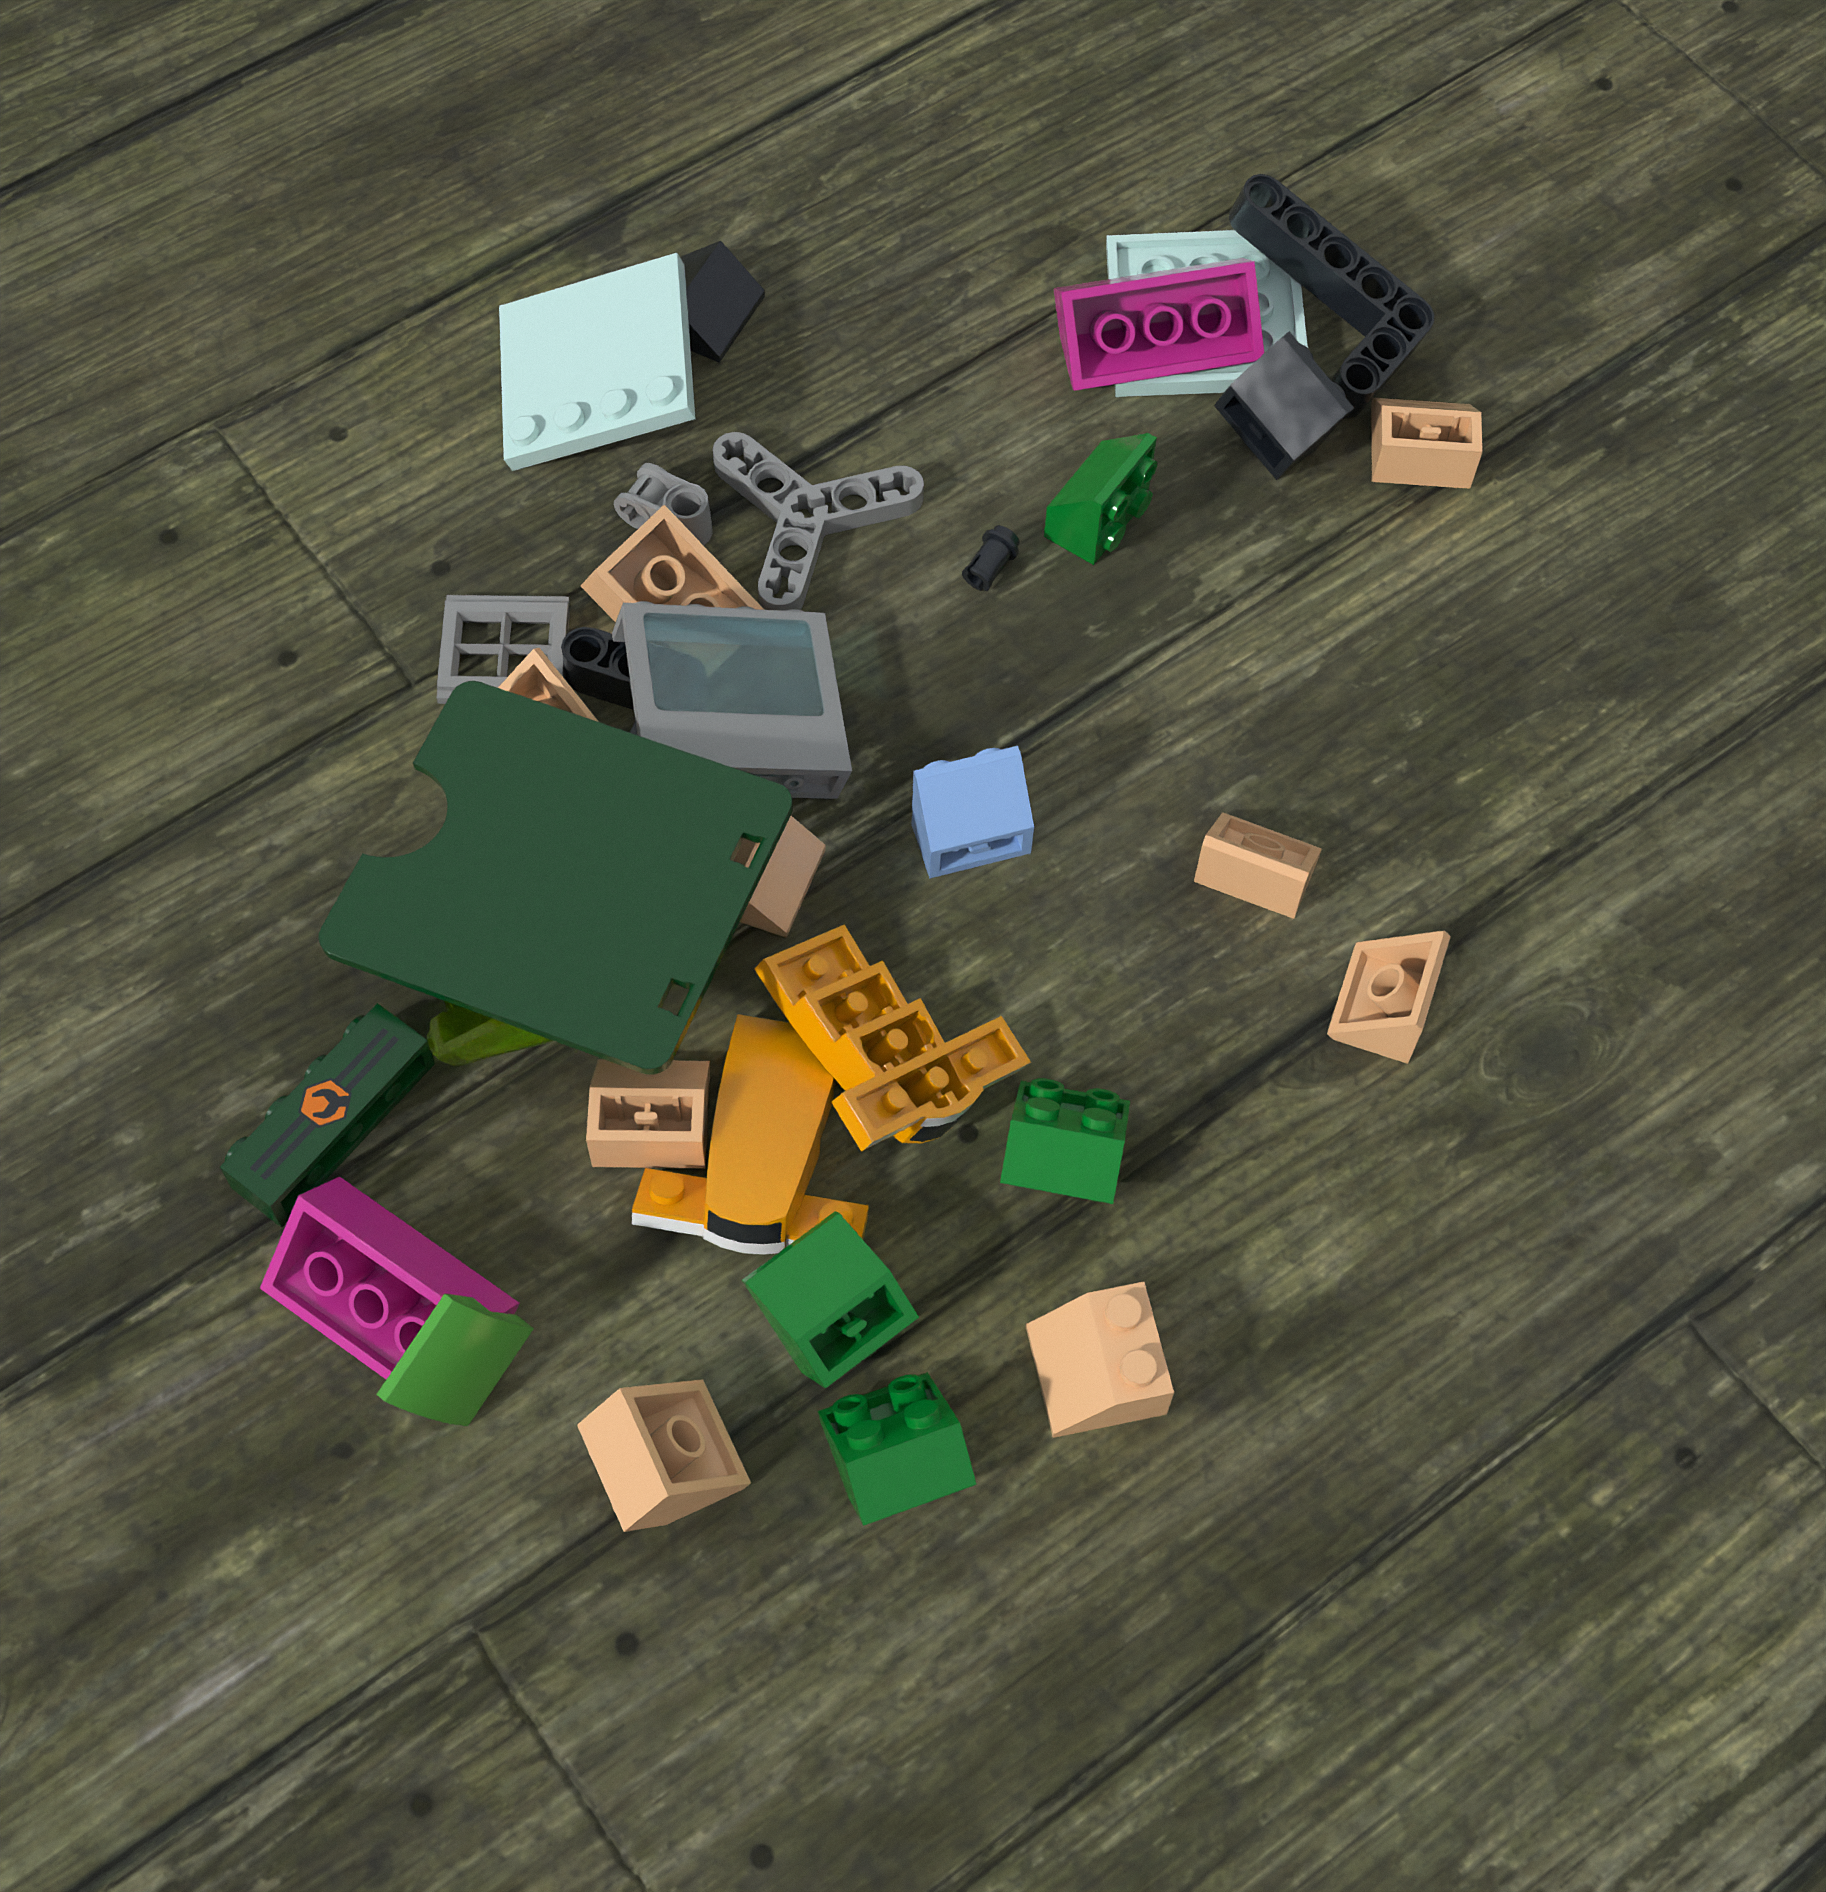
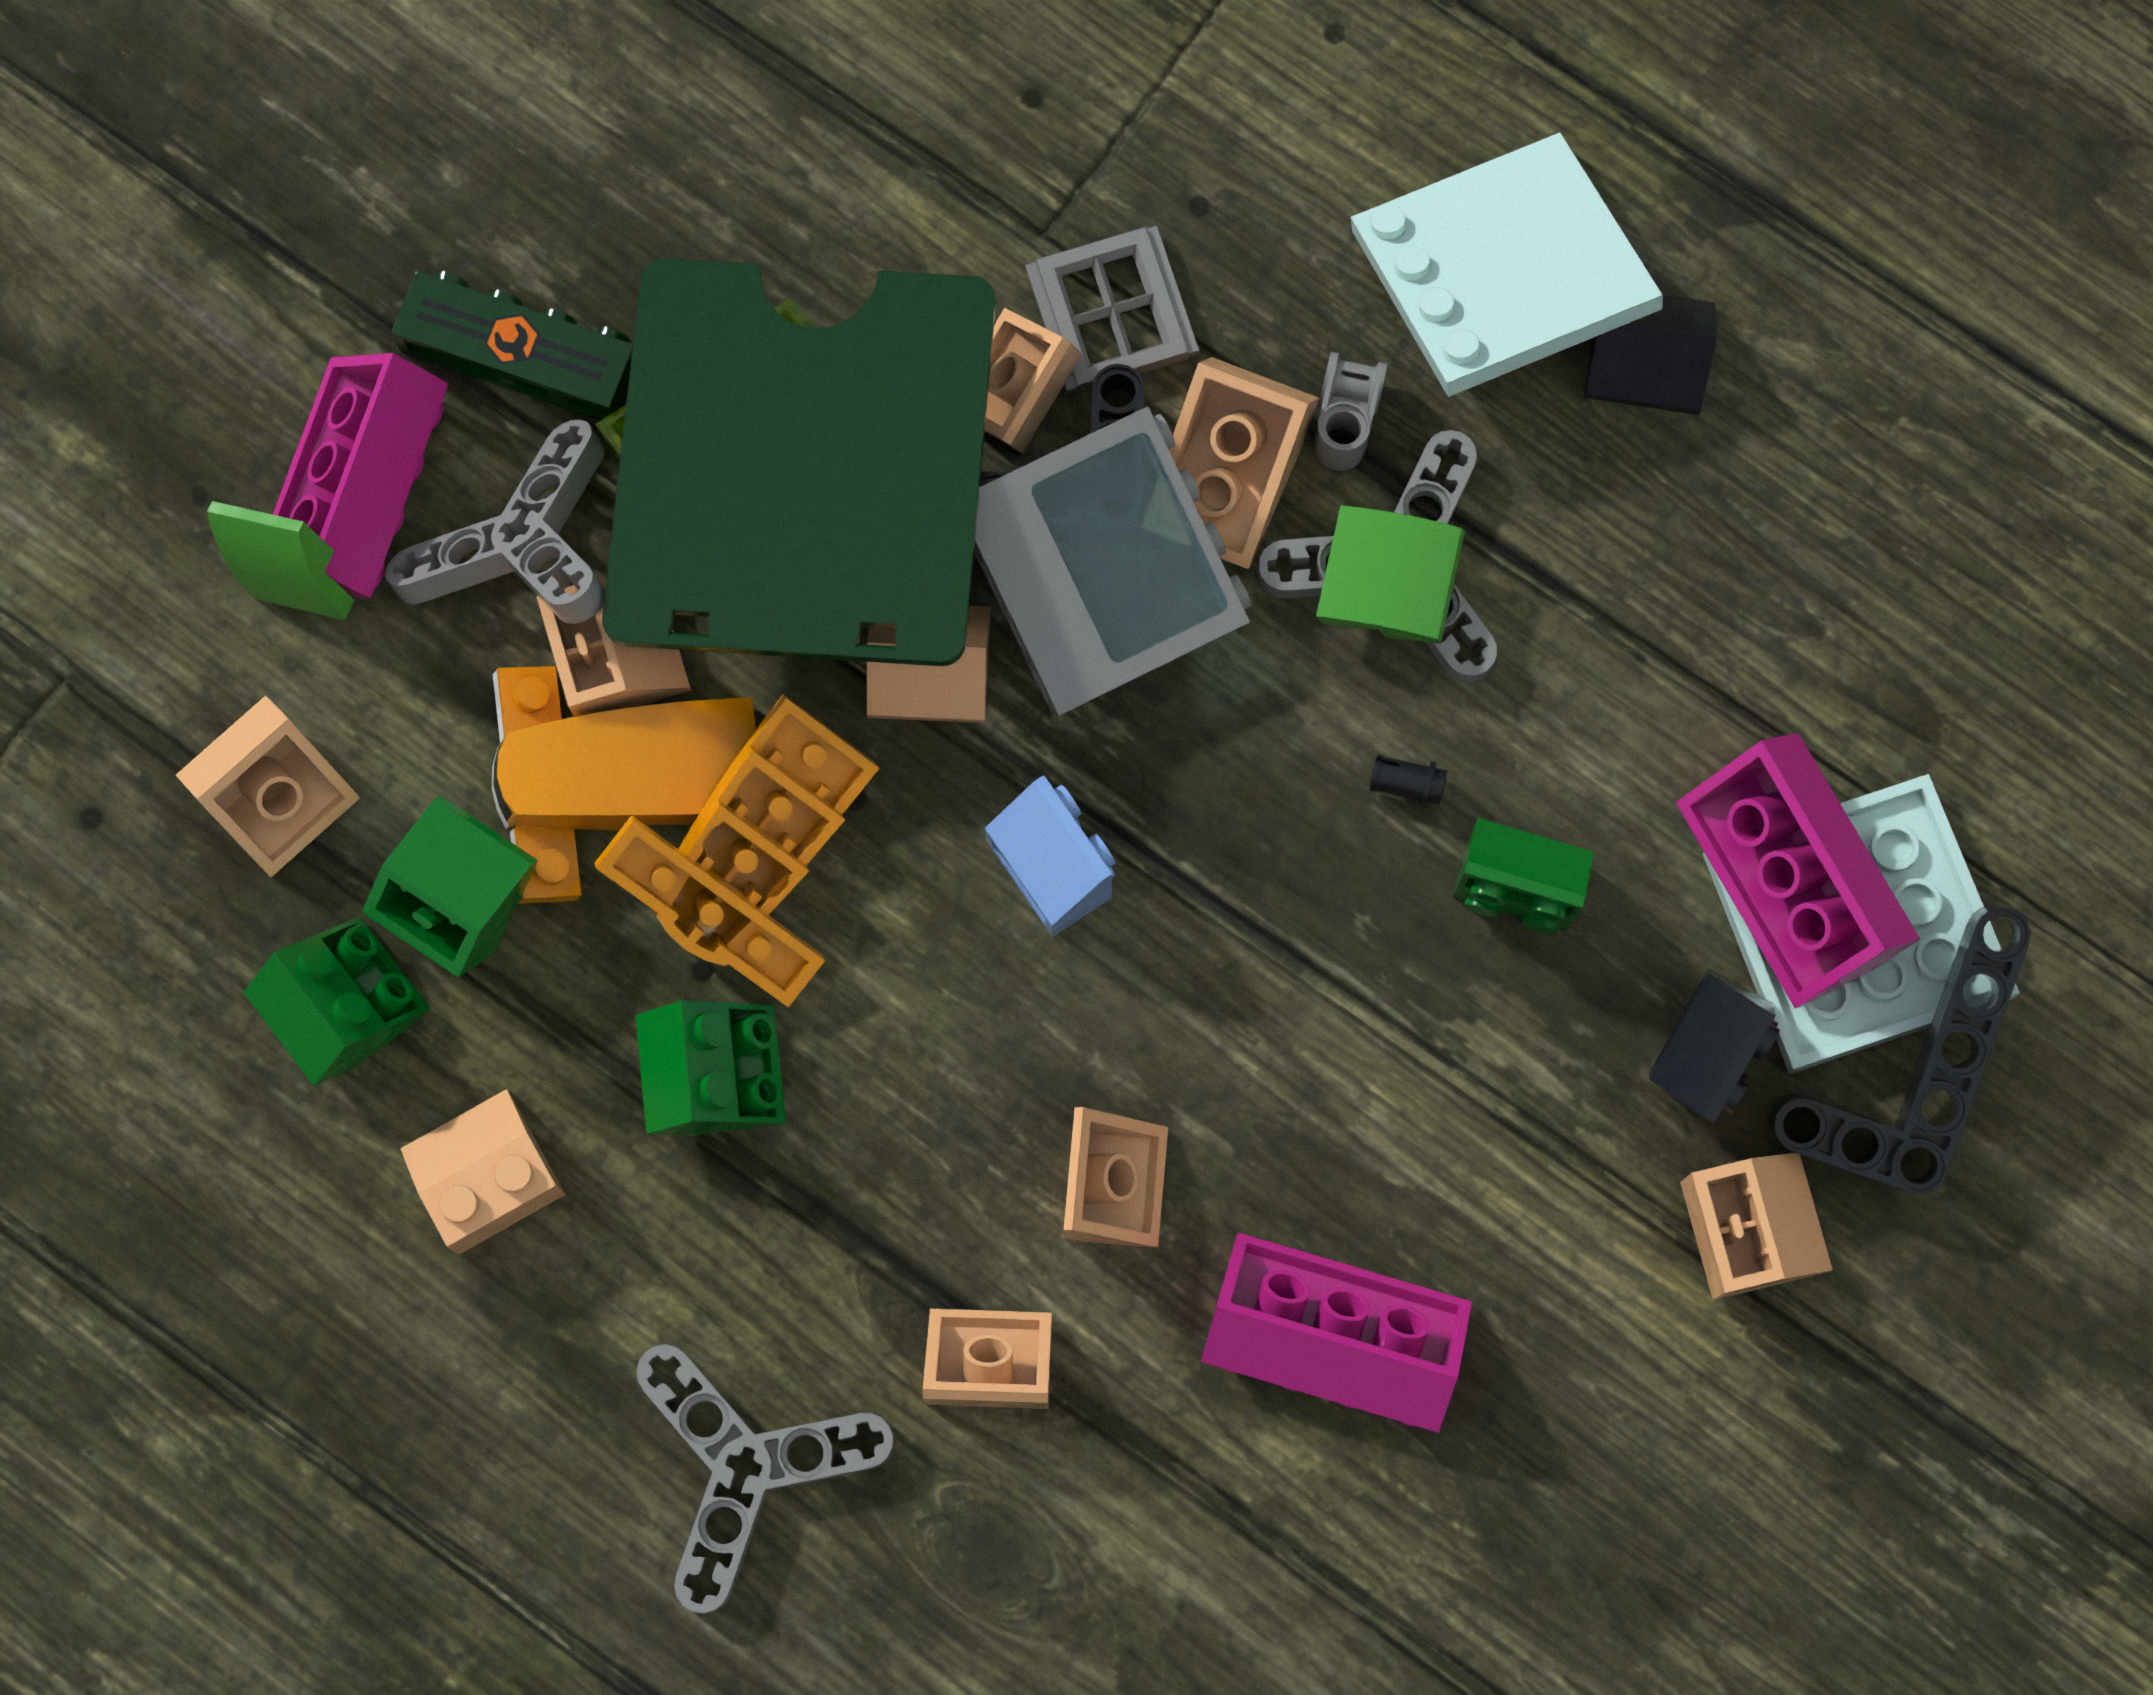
camera: 75 degrees right, 15 degrees up
none -> light grey piece [385,419,605,624]
none -> light grey piece [636,1344,894,1614]
none -> dark pink slope [1200,1232,1472,1433]
none -> bright green slope [1316,505,1465,643]

